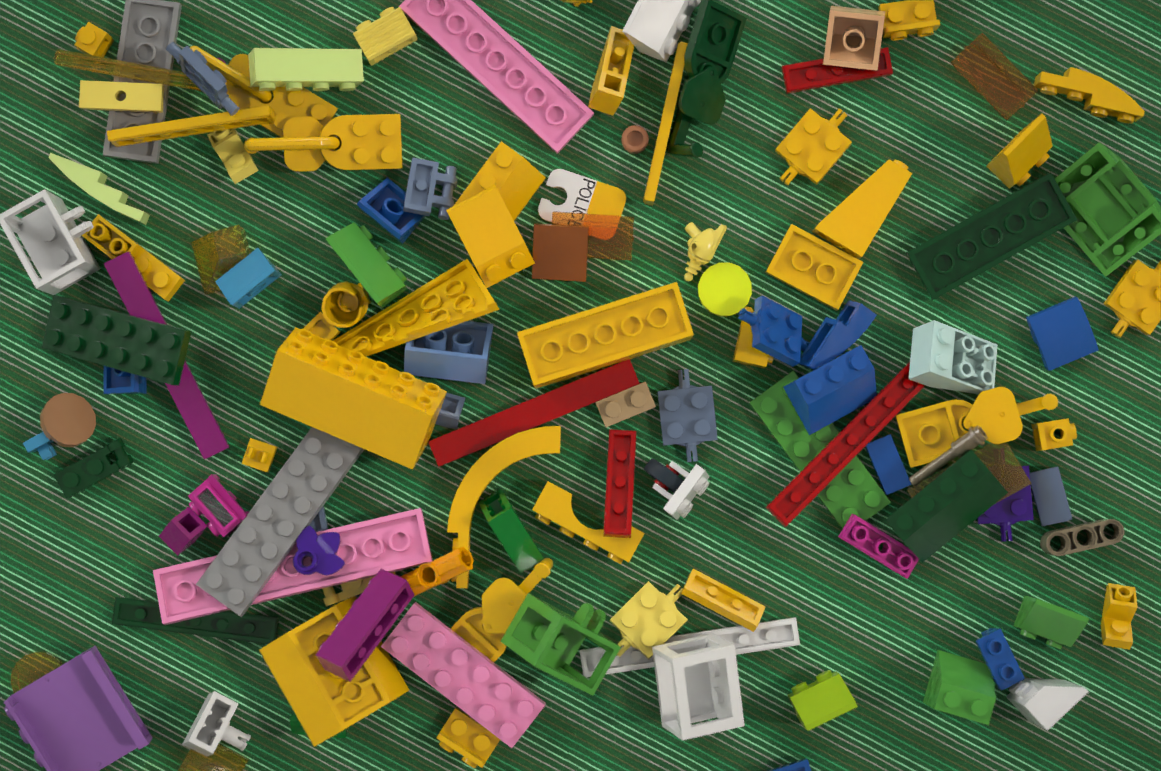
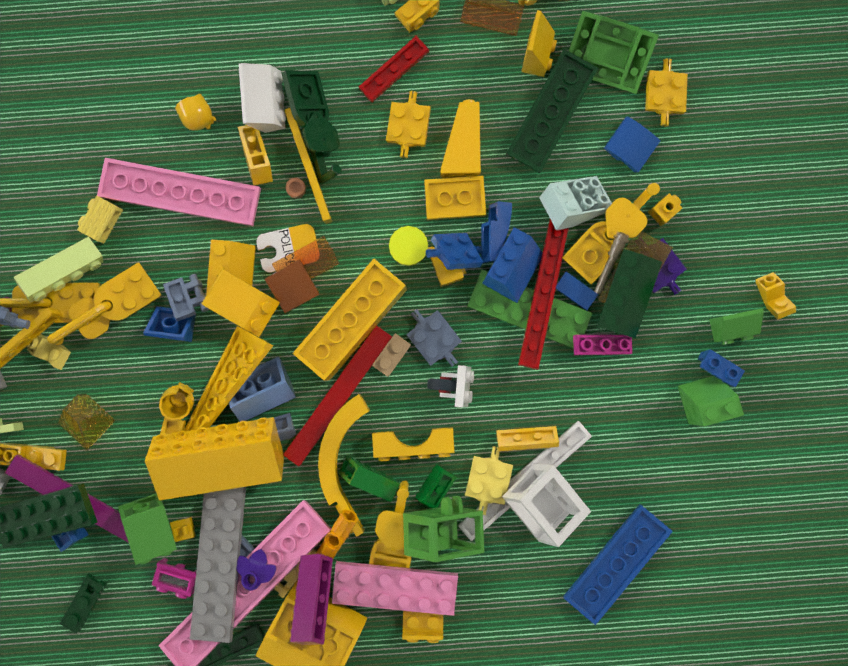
camera: 30 degrees left, 0 degrees up
dark azure tile [23,432,57,460] -> none
medium nougat tile [40,393,96,447] -> none
magenta brick [159,507,207,556] -> none
dark azure slope [215,248,282,309] -> none
bright green slope [326,222,408,309] -> none
red tile [603,429,636,538] -> none
light yellow piece [684,222,727,282] -> none
lime slope [787,670,858,731] -> none
light nougat slope [823,6,885,71] -> none
white slope [1006,678,1088,731] -> none
sand blue slope [1029,467,1072,526] -> none
dark tan beam [1040,519,1124,556] -> none
none -> bright green slope [118,493,177,565]
none -> green slope [416,464,457,509]

